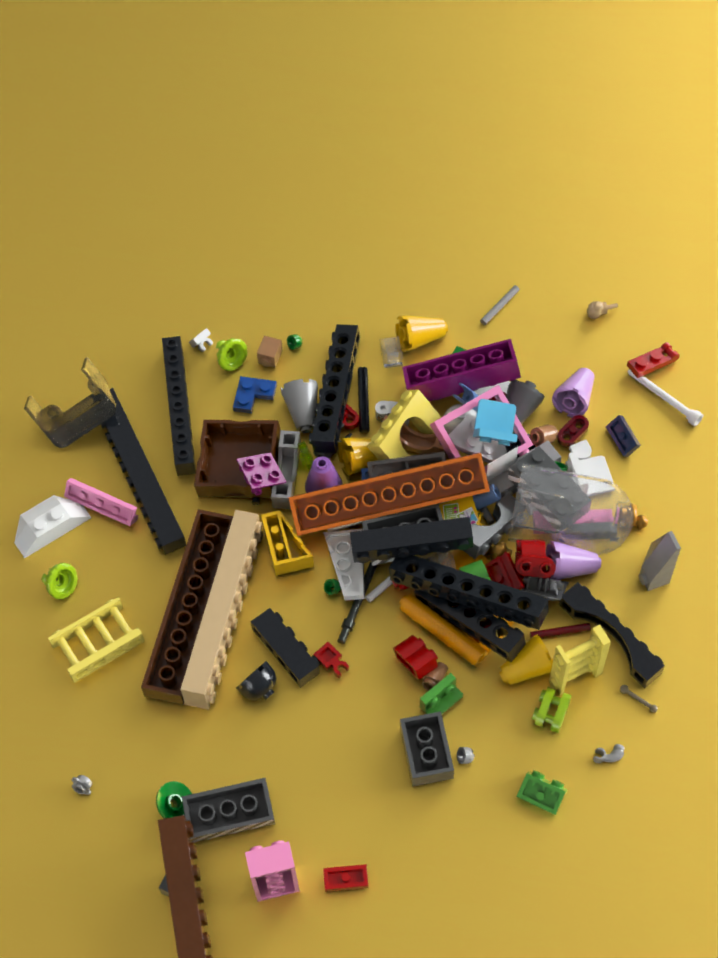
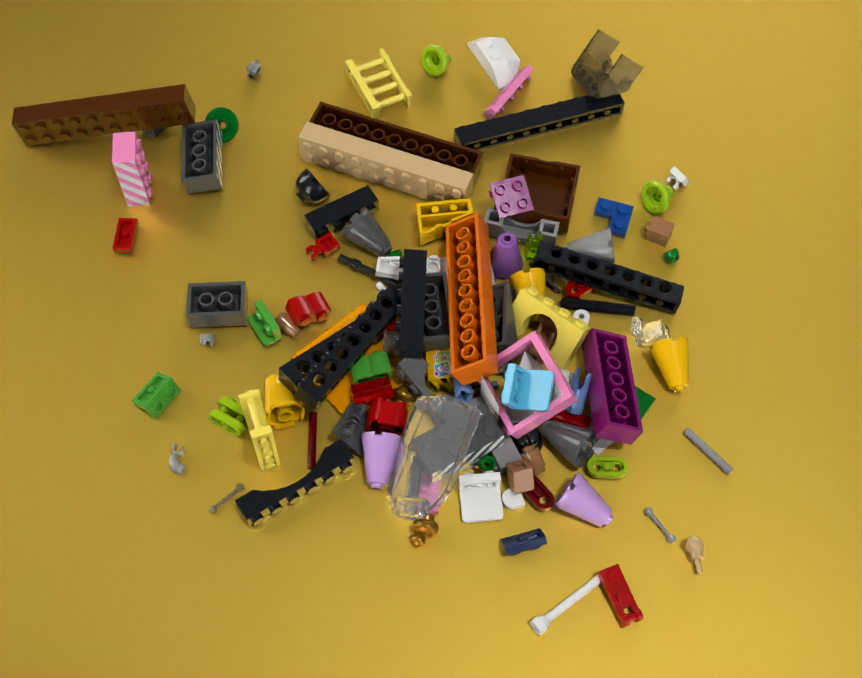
camera: 95 degrees right, 0 degrees up
black brick [162,336,196,476] -> none
red plate [515,554,556,578] -> none
light grey wedge [639,531,681,591] -> none
none -> dark grey cone [341,208,393,257]
none -> medium nougat panel [506,459,534,494]
none -> lime plate [586,456,628,479]
none -> light grey hinge [645,507,676,544]

